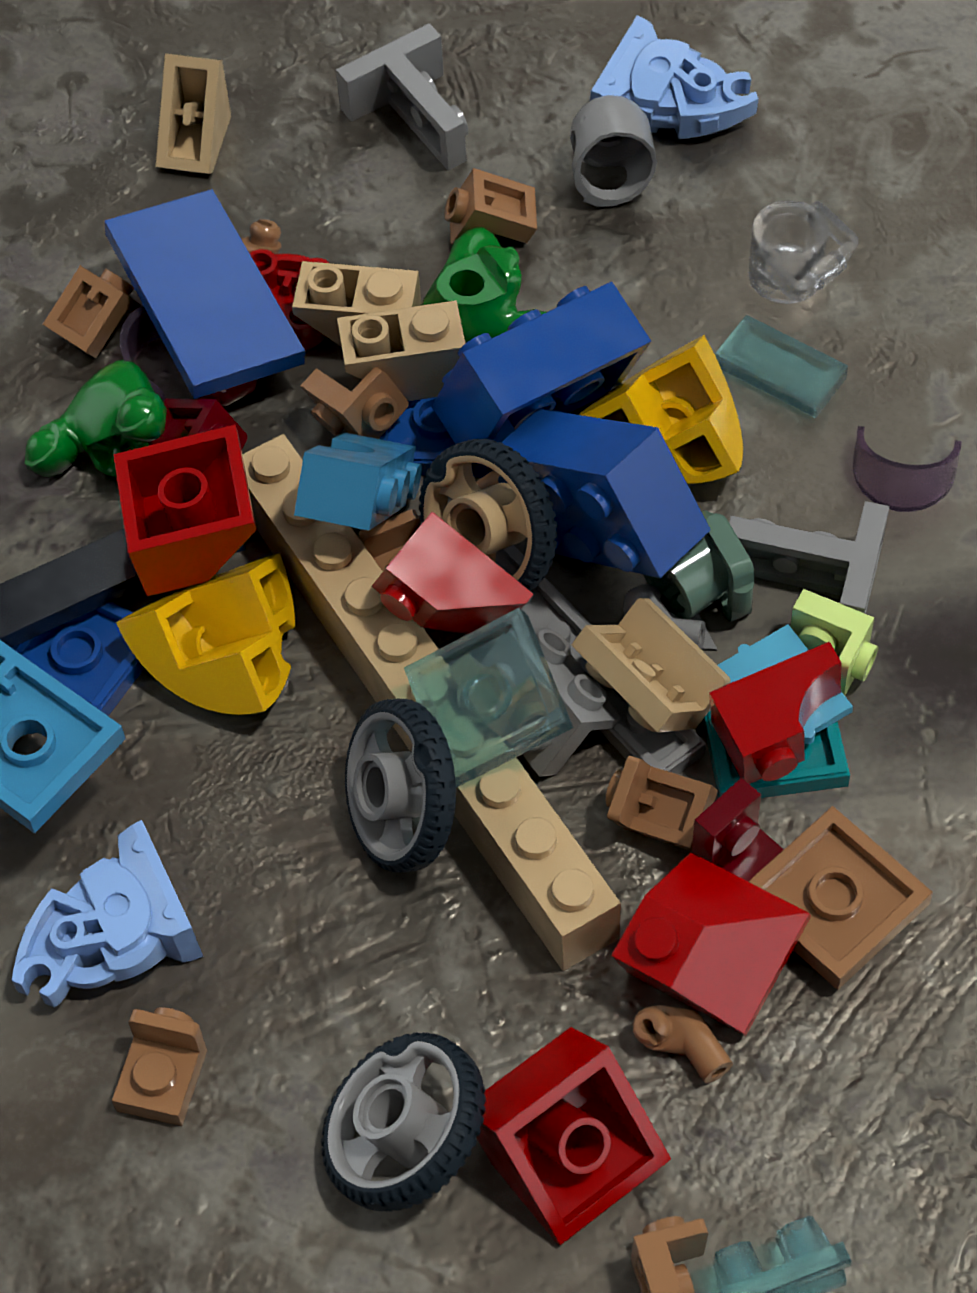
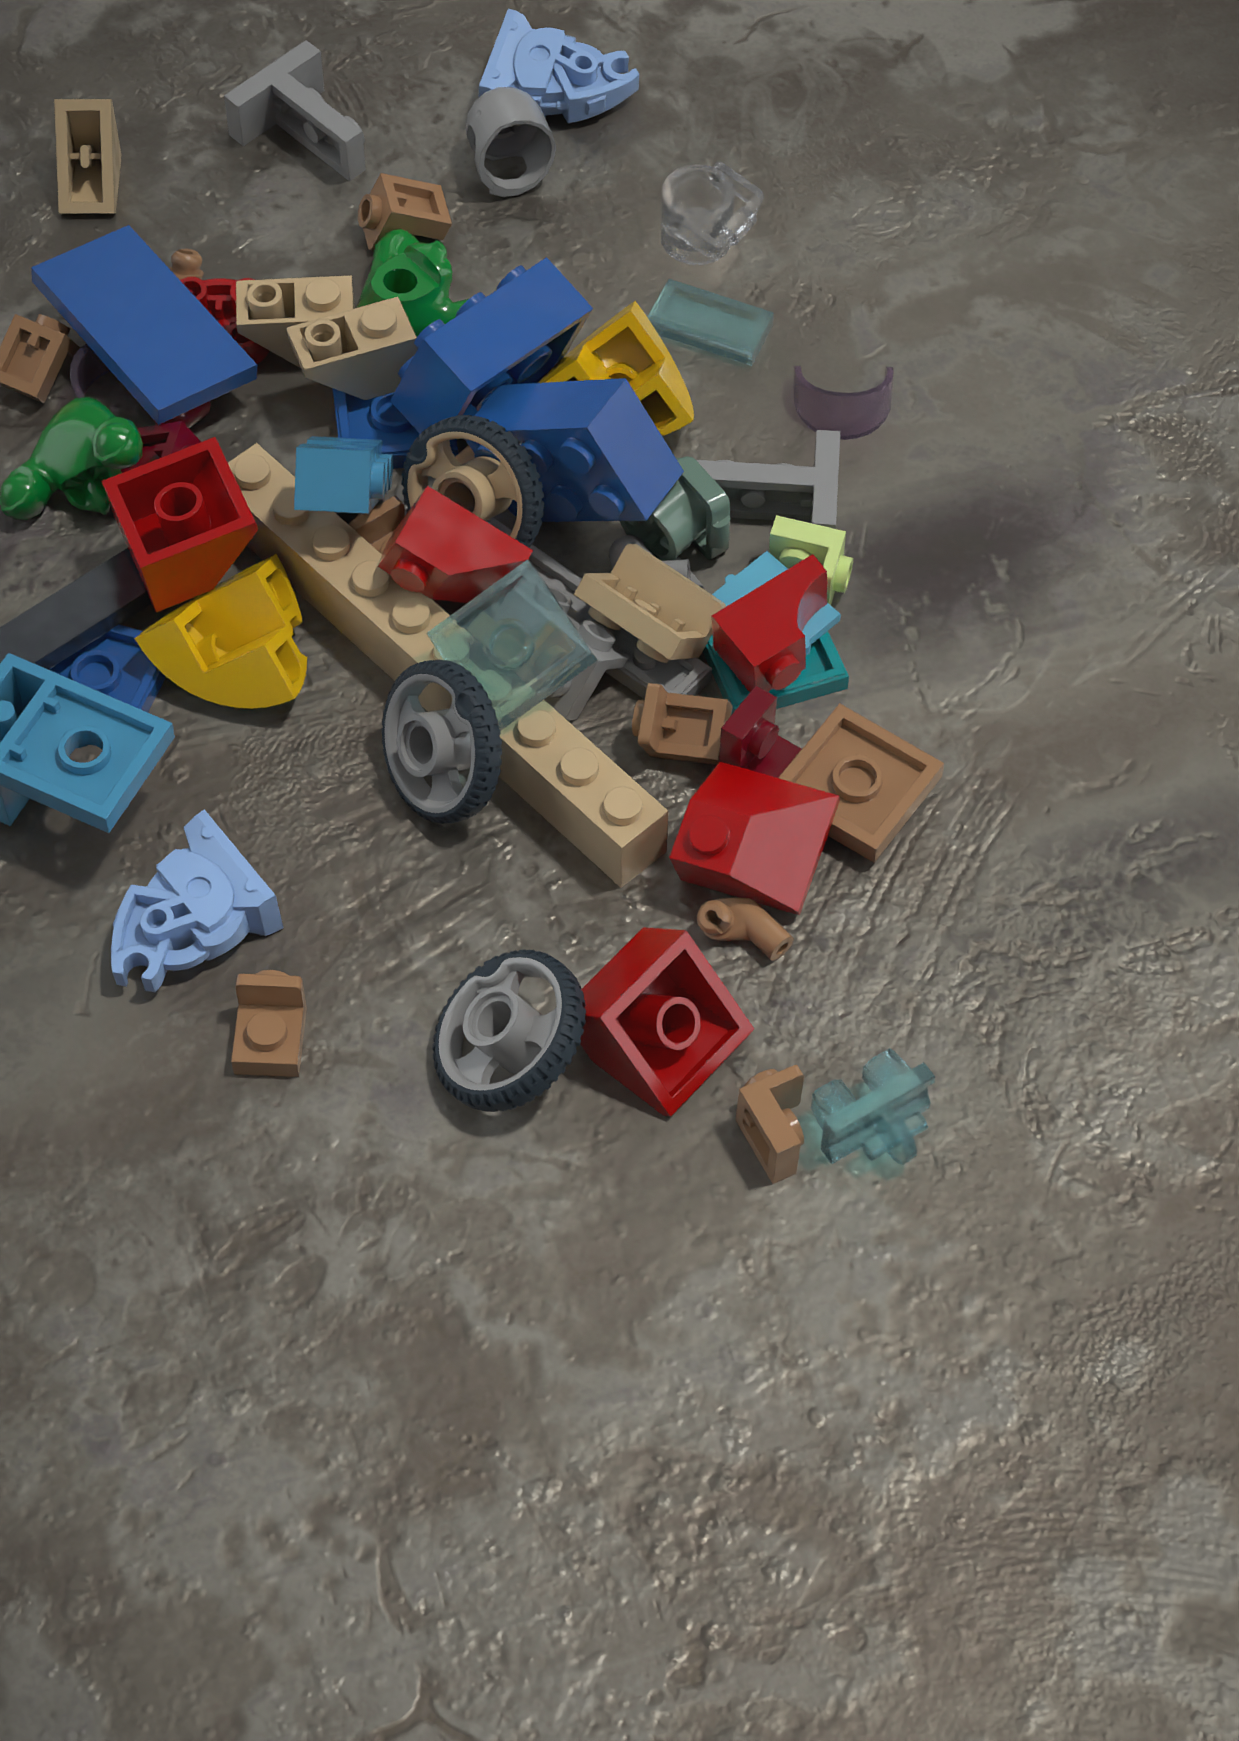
camera: 15 degrees left, 0 degrees up
medium nougat bracket [300,367,409,439] -> none

